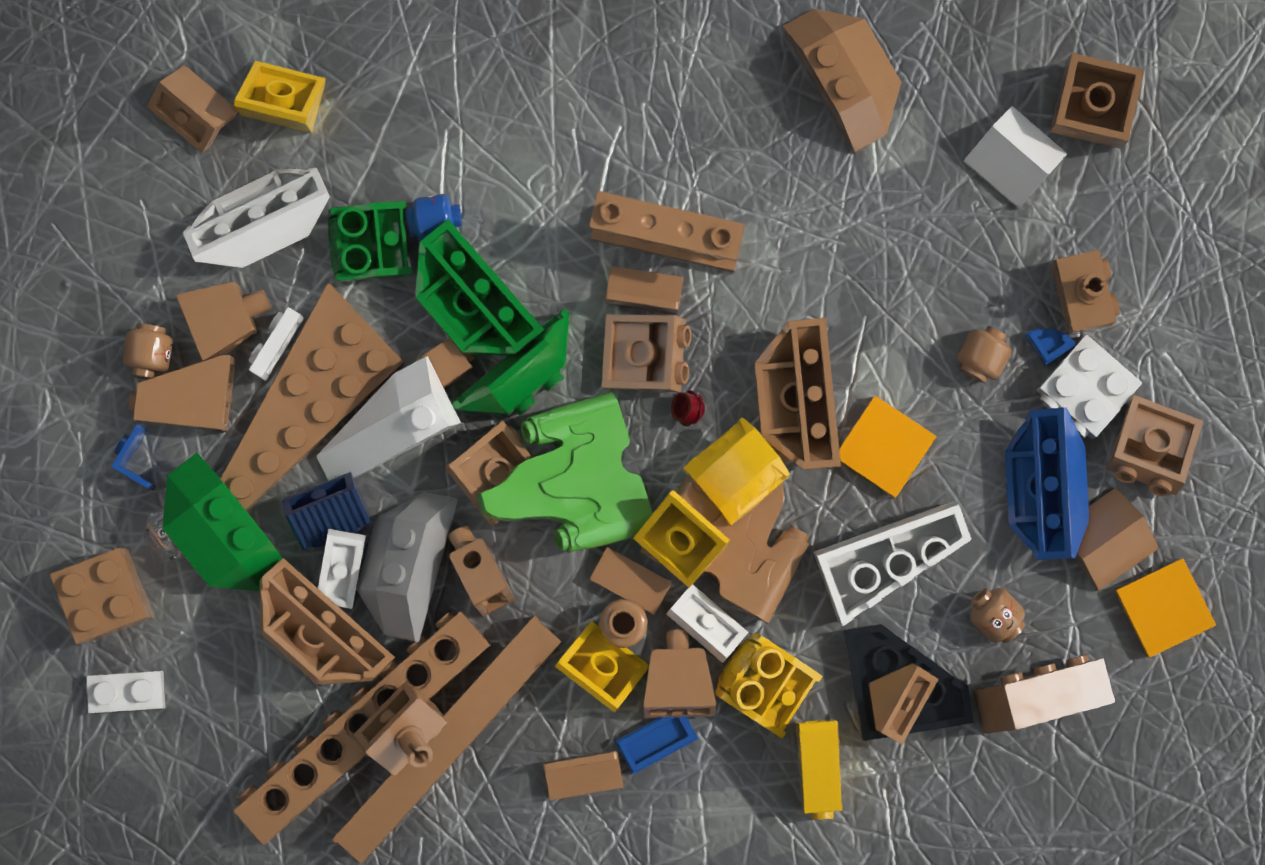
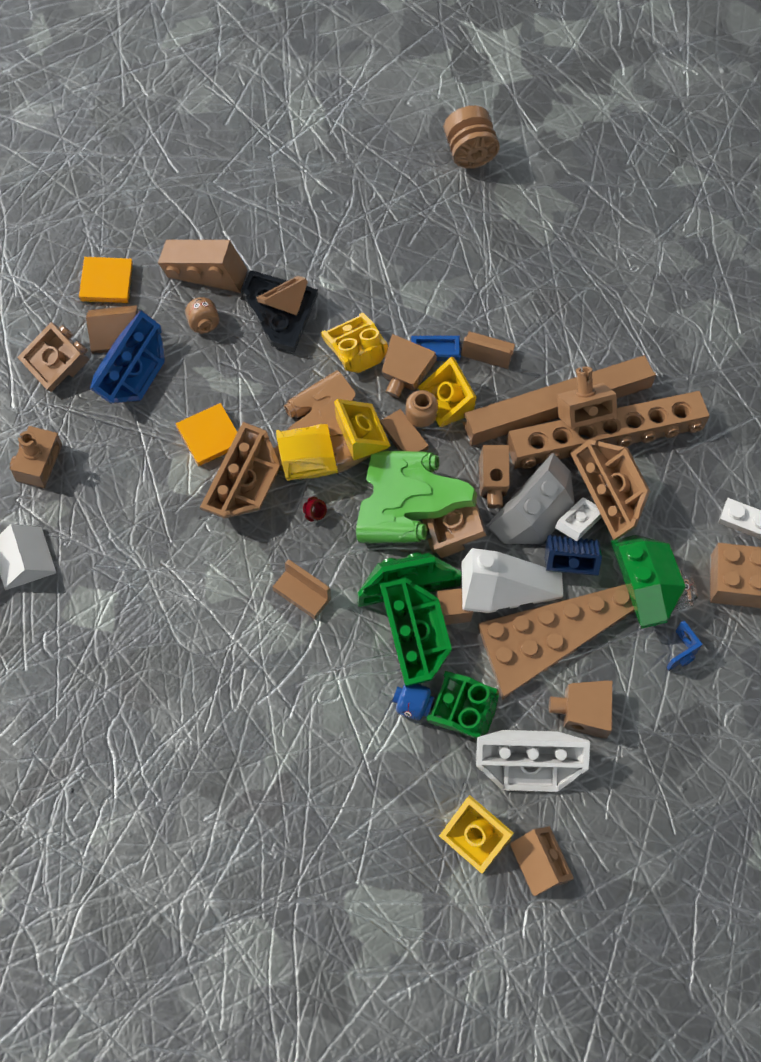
camera: 160 degrees left, 20 degrees down
medium nougat head [121,323,173,379] -> none
medium nougat slope [129,355,236,432] -> none
white plate [249,307,305,381] -> none
medium nougat fence [589,191,745,273] -> none
medium nougat plate [601,314,691,393] -> none
white plate [666,585,749,663] -> none
medium nougat wedge [782,9,901,153] -> none
yellow slope [795,719,842,820] -> none
white wedge [813,501,971,626] -> none
medium nougat head [957,326,1012,383] -> none
blue tile [1024,328,1077,366] -> none
white plate [1036,334,1142,439] -> none

